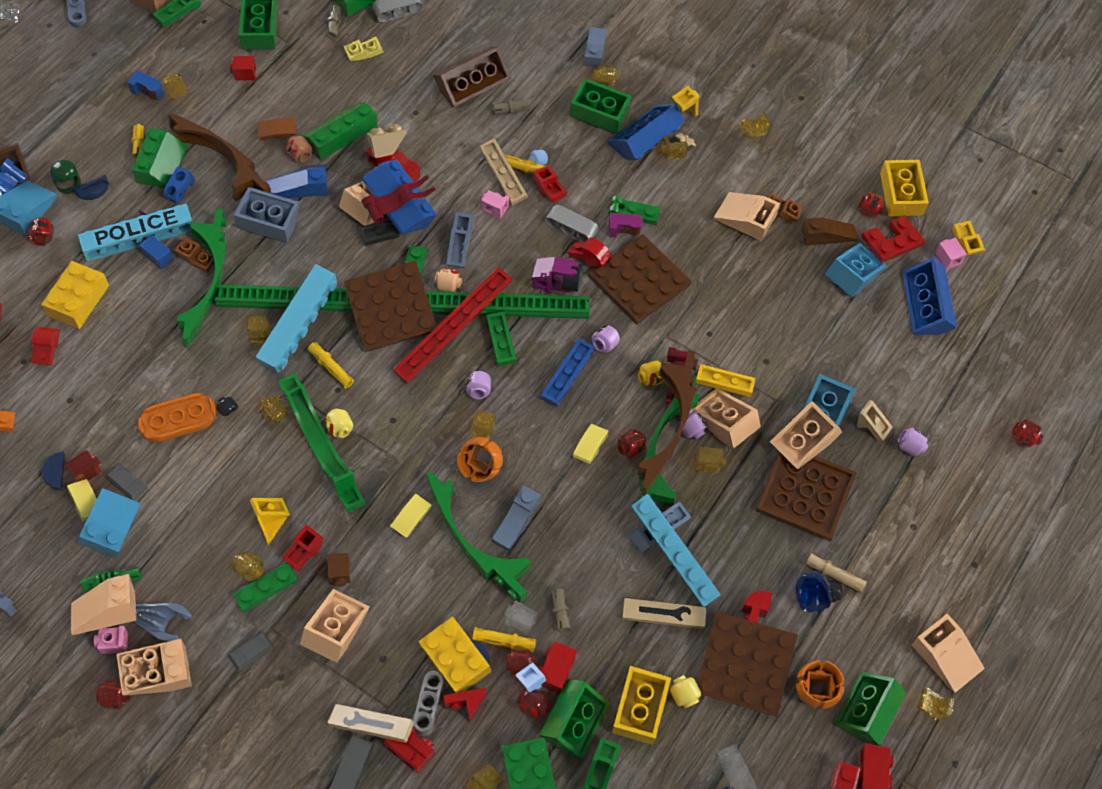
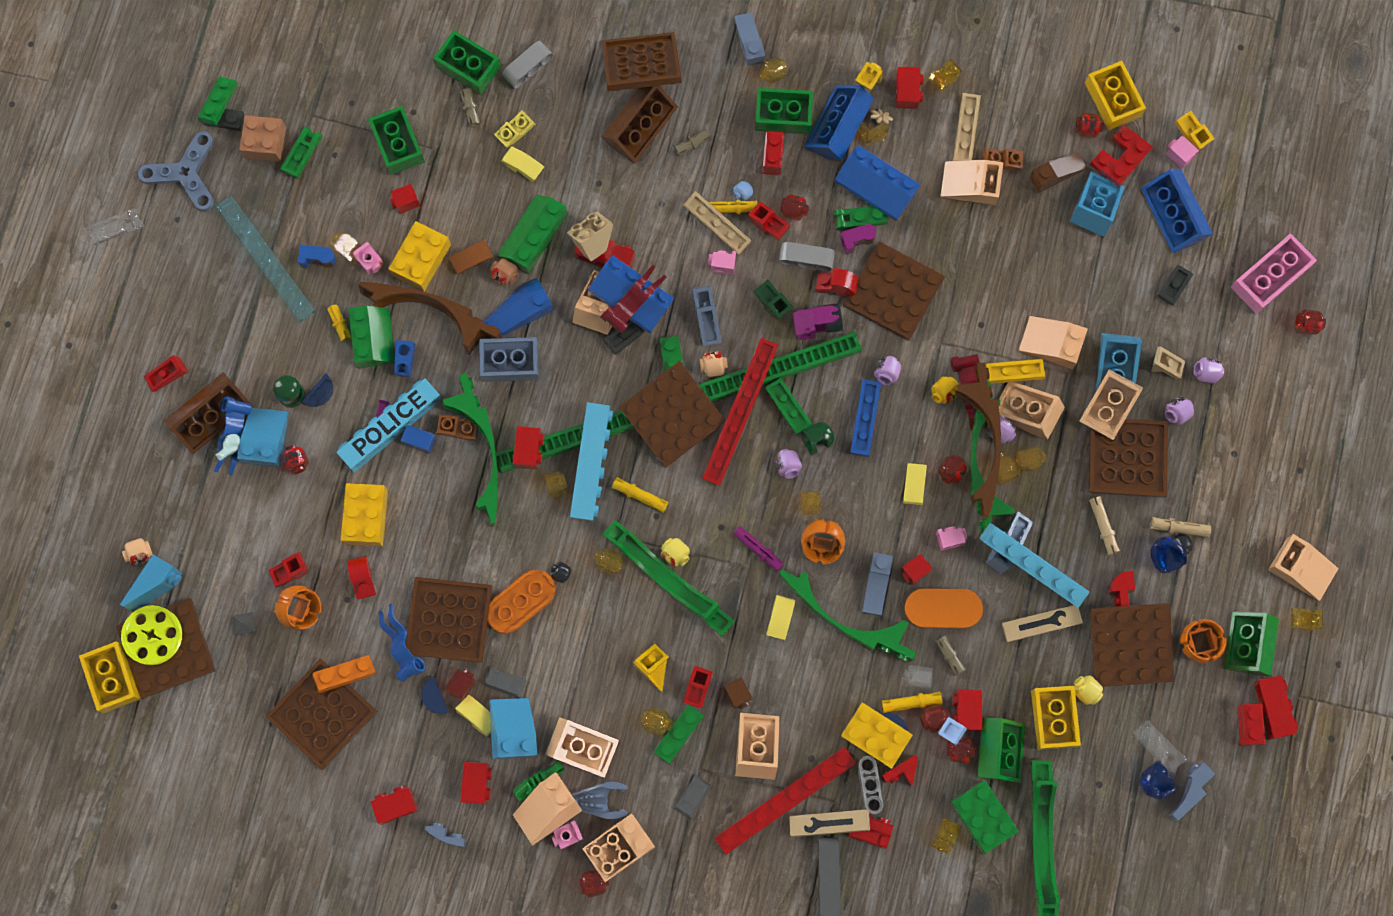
camera: 15 degrees left, 15 degrees up
none -> clear light blue tile [216,196,316,322]
none -> bright pink brick [353,242,384,275]
none -> blue flag [378,603,425,682]
none -> yellow brick [388,221,451,292]
none -> reddish brown plate [405,577,493,663]
none -> red brick [461,762,493,805]
none -> light yellow slope [501,147,544,182]
none -> red brick [513,426,545,470]
none -> light nougat slope [545,717,619,778]
none -> reddish brown plate [602,32,682,91]
none -> red plate [715,747,856,855]
none -> magenta pin [733,526,784,572]
none -> dark green brick [753,279,793,320]
none -> red brick [762,131,784,175]
none -> clear red head [780,194,809,221]
none -> dark green helmet [801,422,834,456]
none -> blue slope [834,145,920,221]
none -> red brick [896,67,923,109]
none -> red brick [901,554,933,586]
none -> orange tile [904,589,983,629]
none -> bright pink brick [936,526,967,551]
none -> tan tile [953,93,981,161]
none -> clear yellow window [990,453,1020,485]
none -> light nougat slope [1019,316,1087,369]
none -> tan pin [1089,497,1120,555]
none -> pearl dark grey plate [1157,264,1193,306]
none -> lavender head [1165,397,1194,425]
none -> bright pink brick [1231,233,1317,314]

